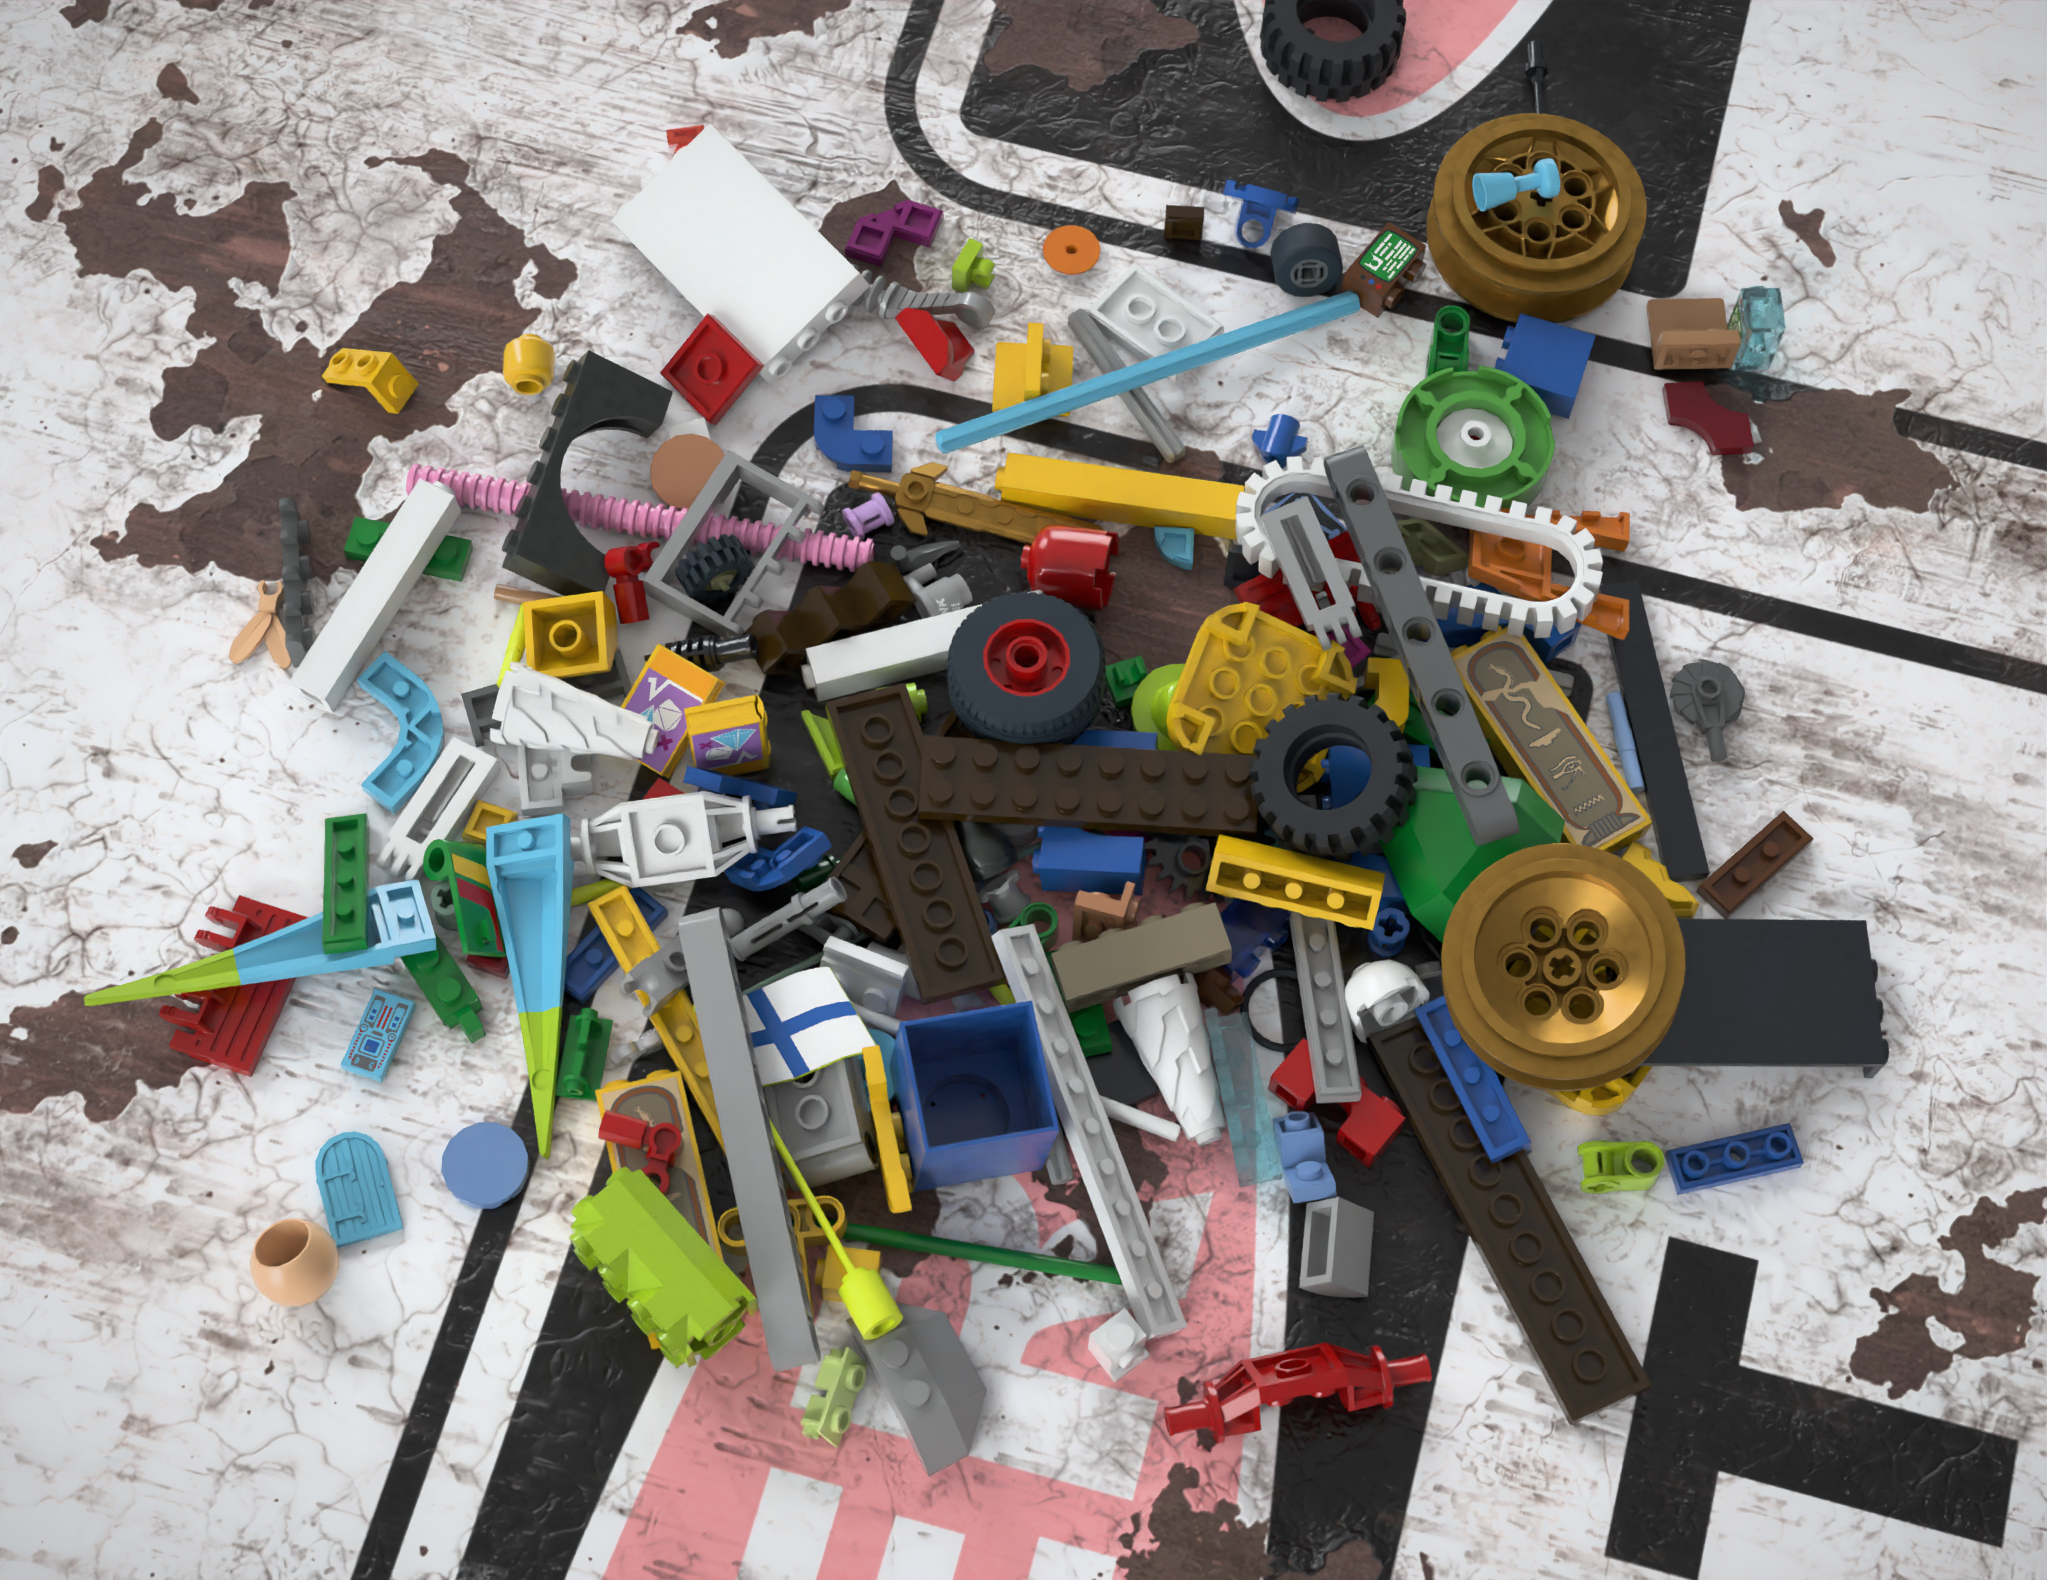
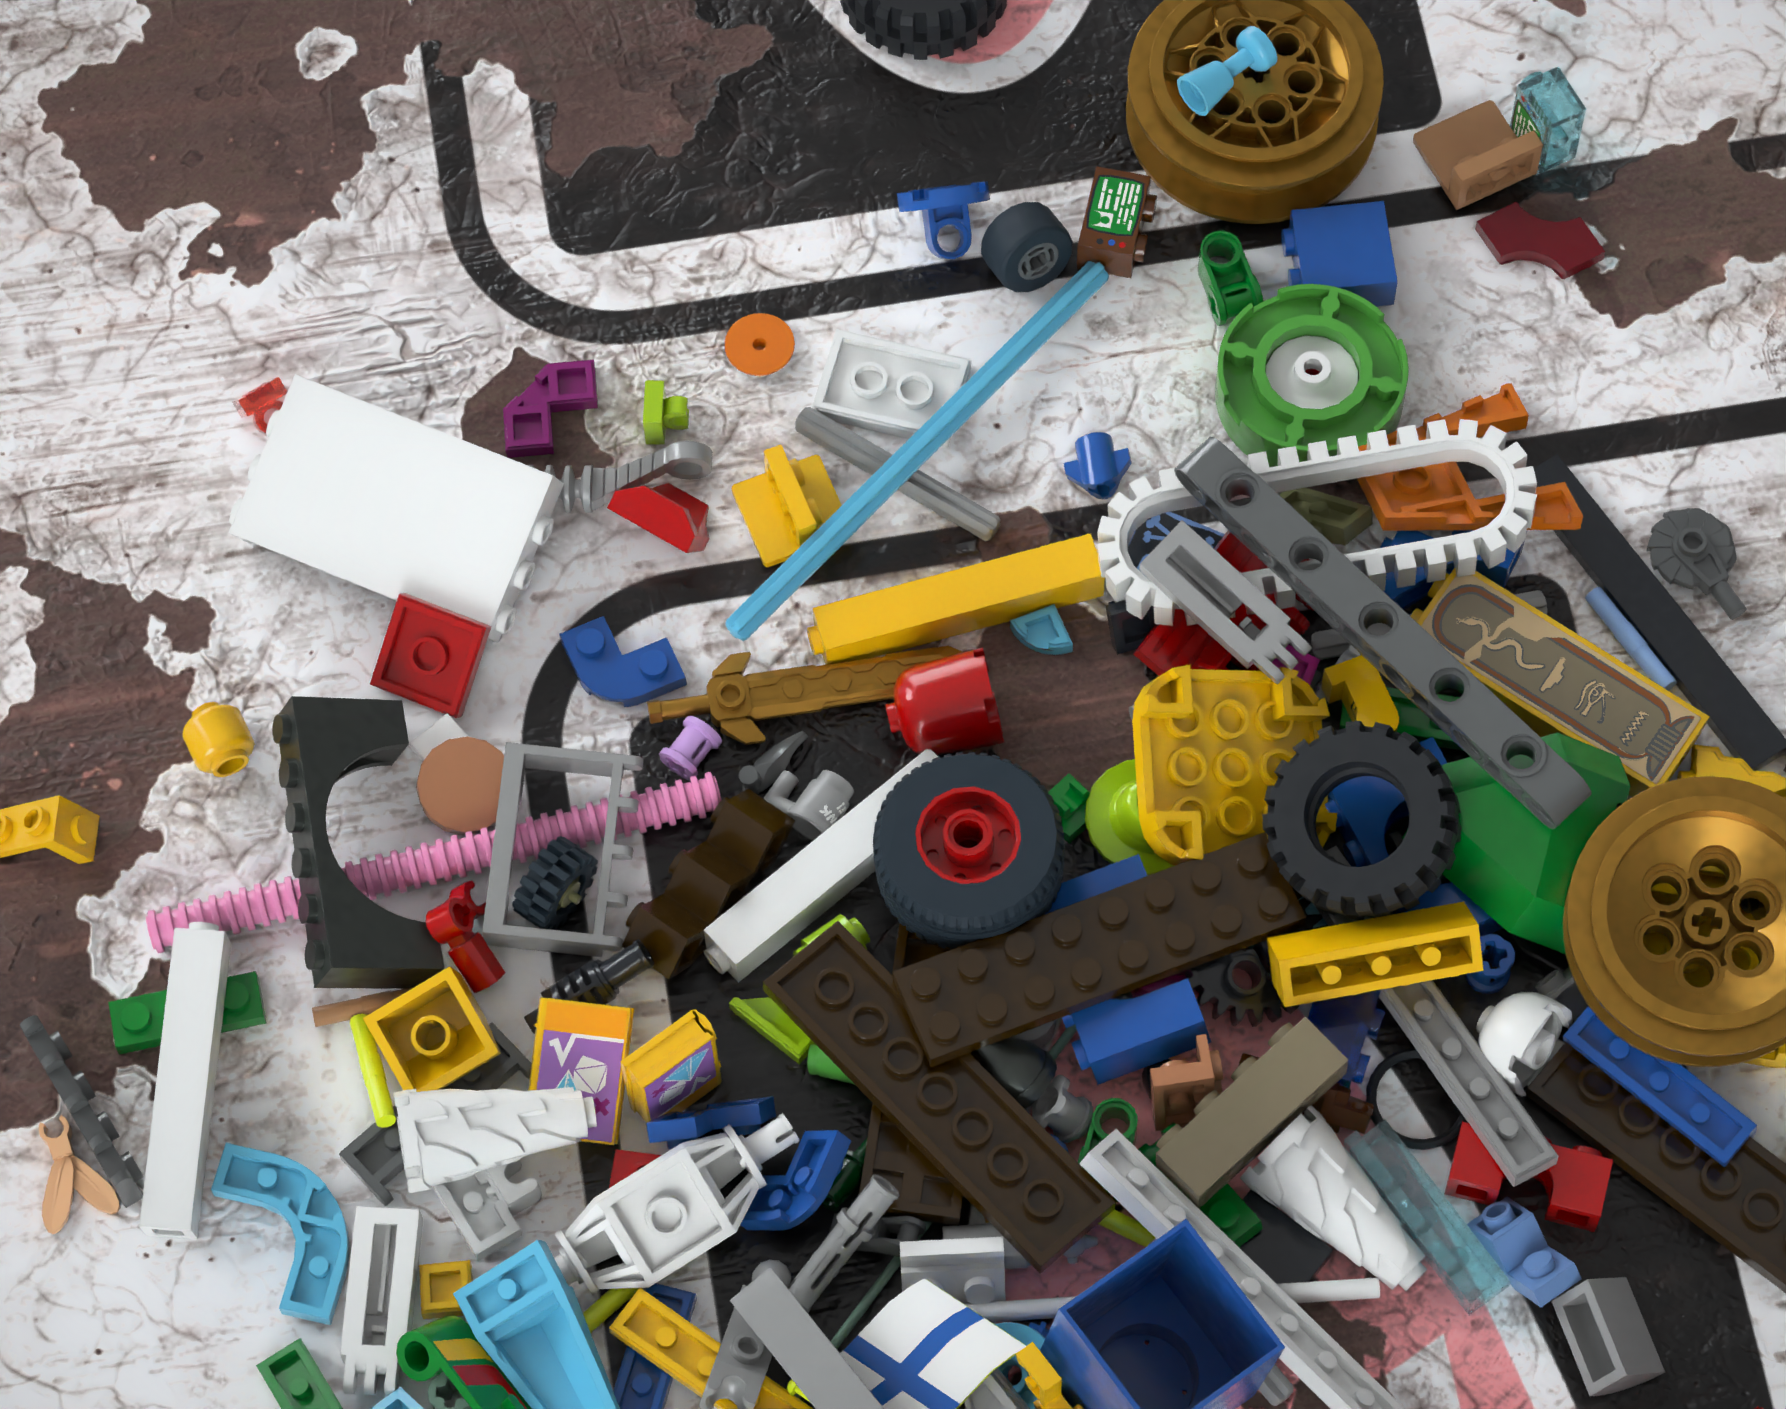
camera: 20 degrees left, 0 degrees up
dark brown tile [1164,205,1204,240] -> none

